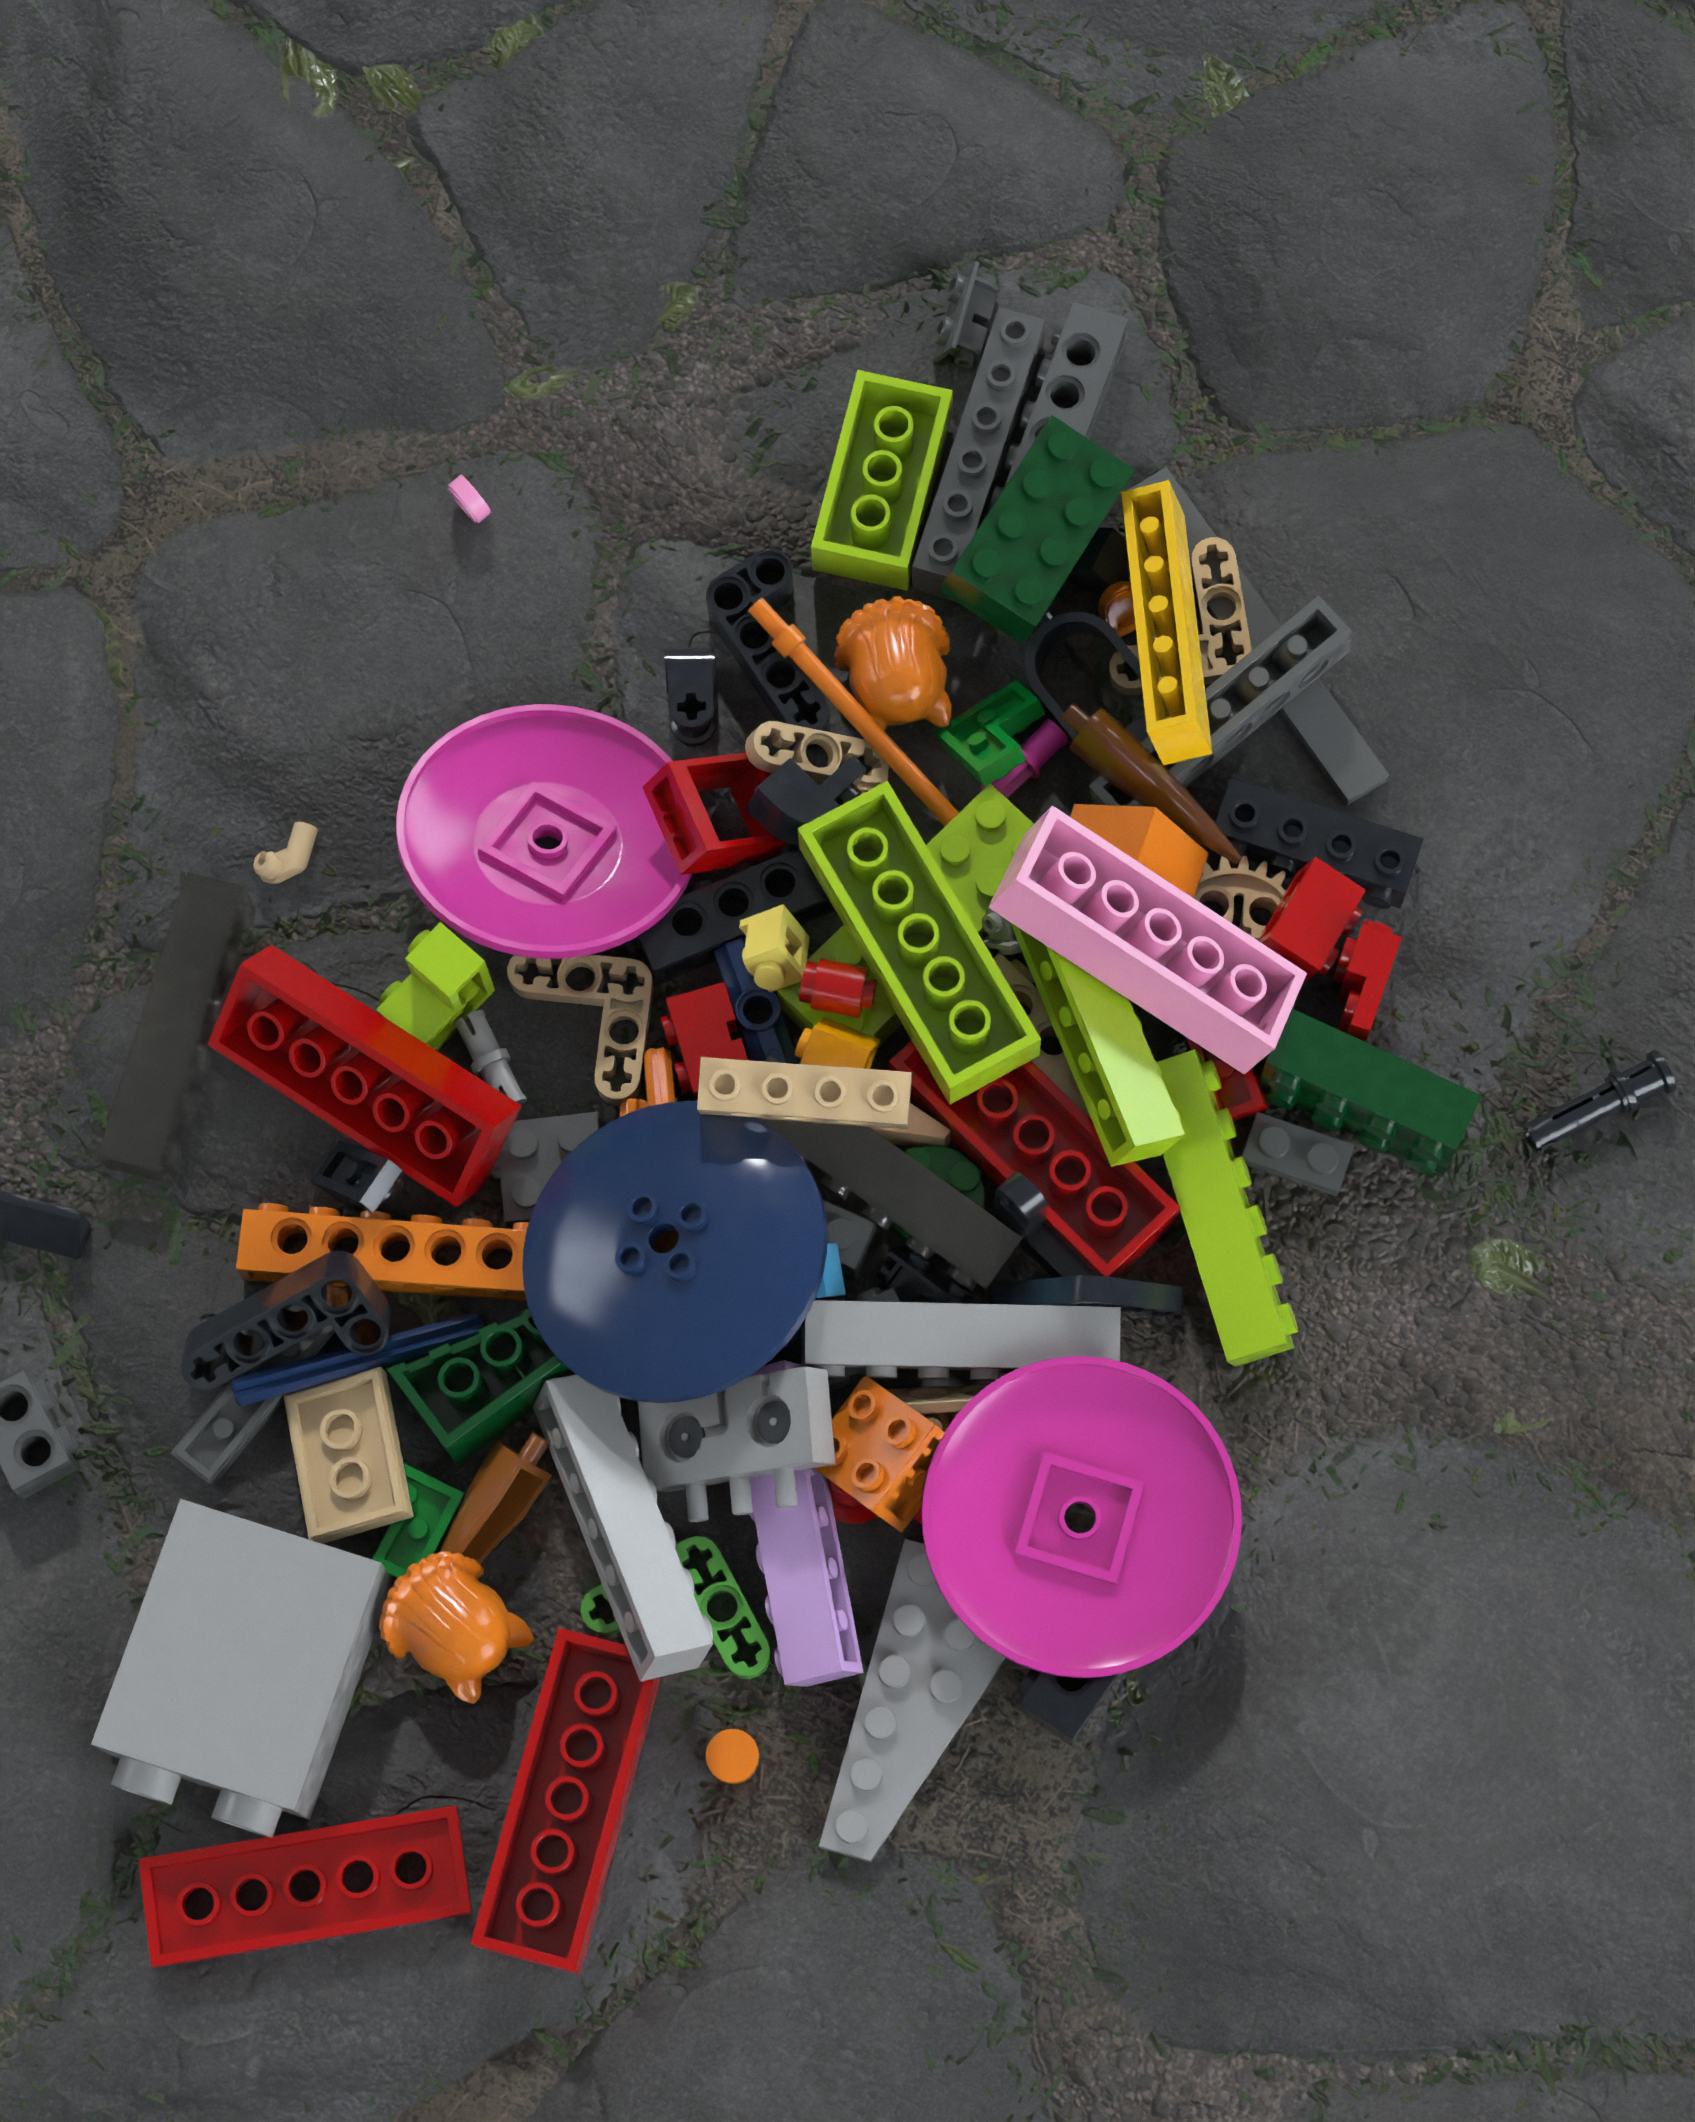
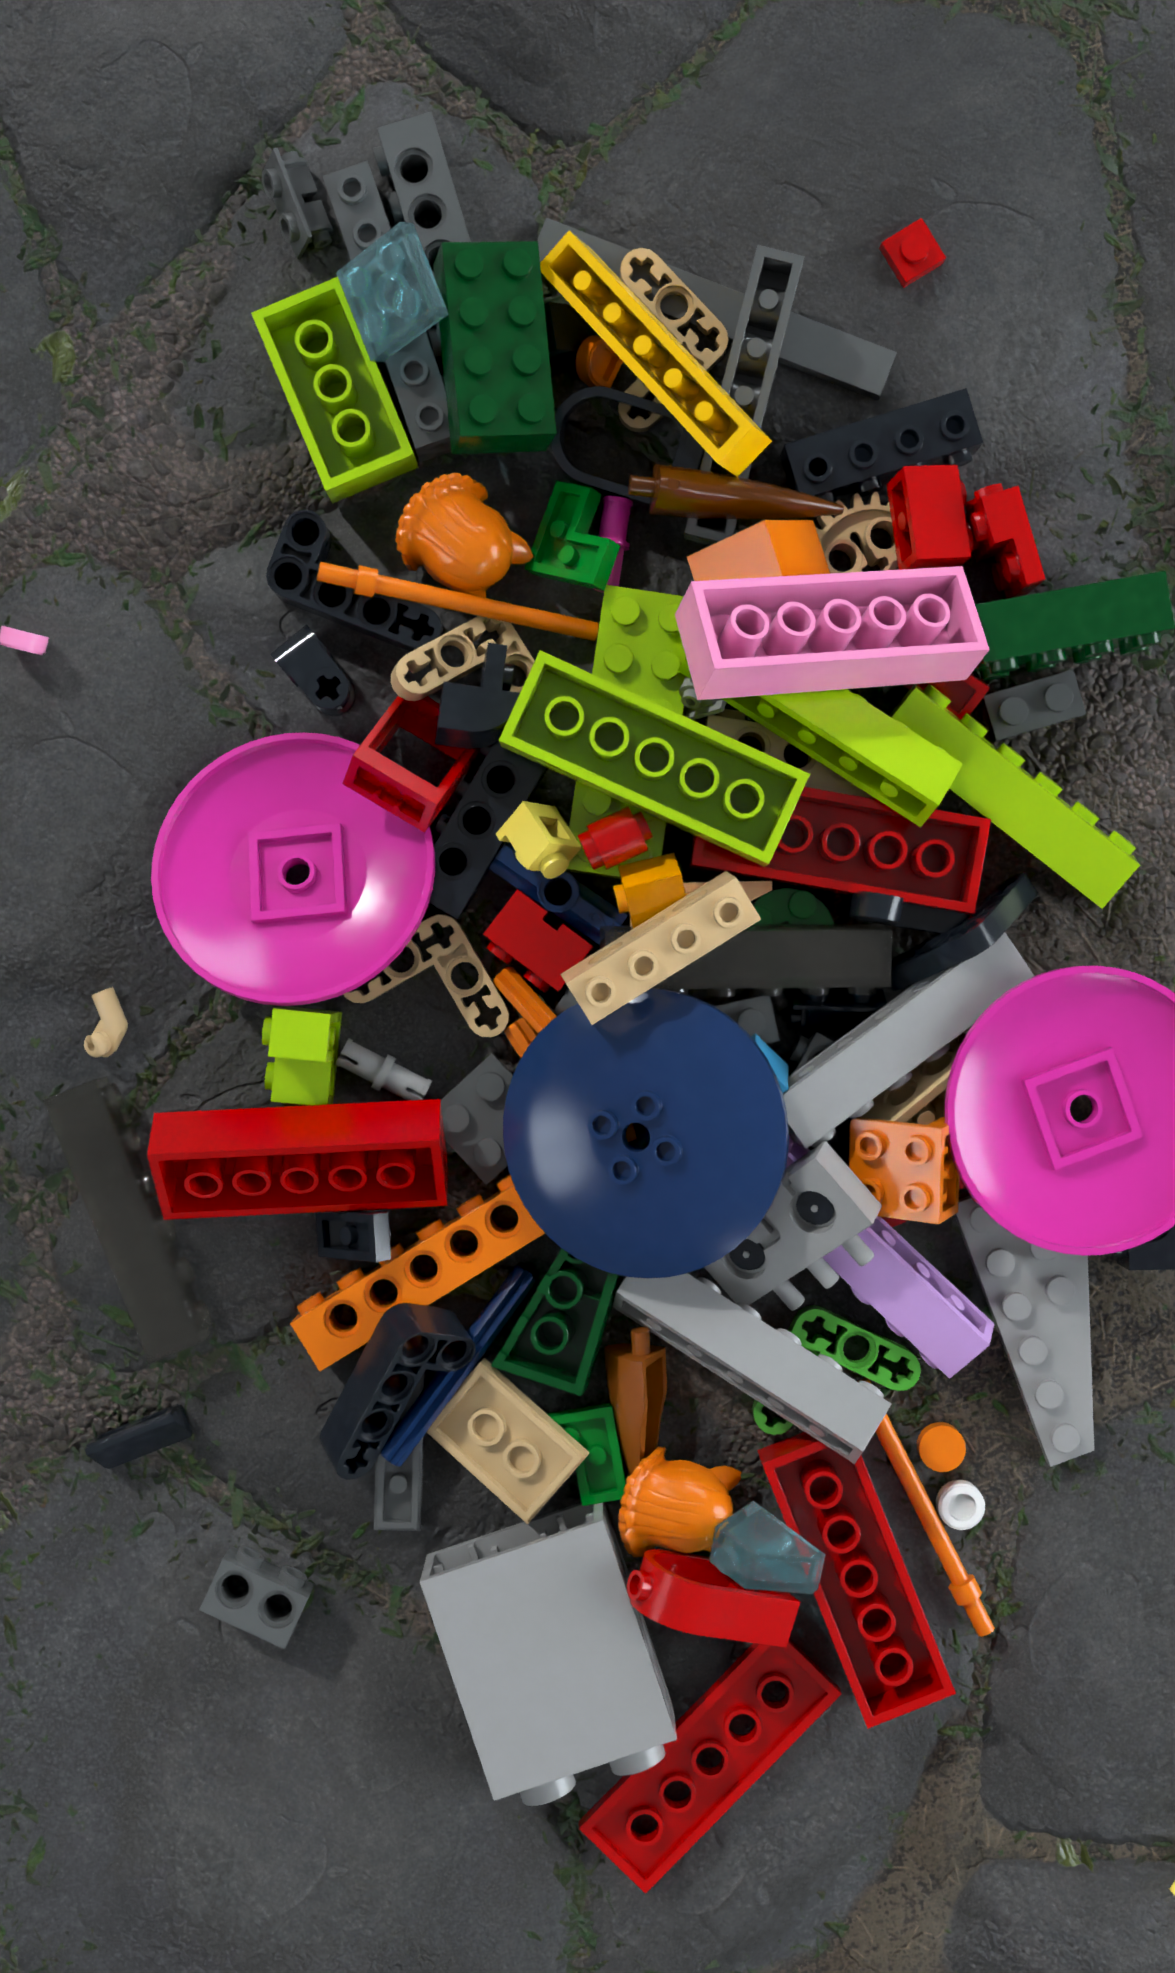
camera: 35 degrees left, 15 degrees up
none -> clear light blue plate [336,222,449,362]
none -> red window [627,1549,801,1648]
none -> clear light blue slope [709,1501,825,1594]
none -> orange bar [857,1377,995,1637]
none -> red plate [879,218,946,288]
none -> white tile [936,1480,985,1530]

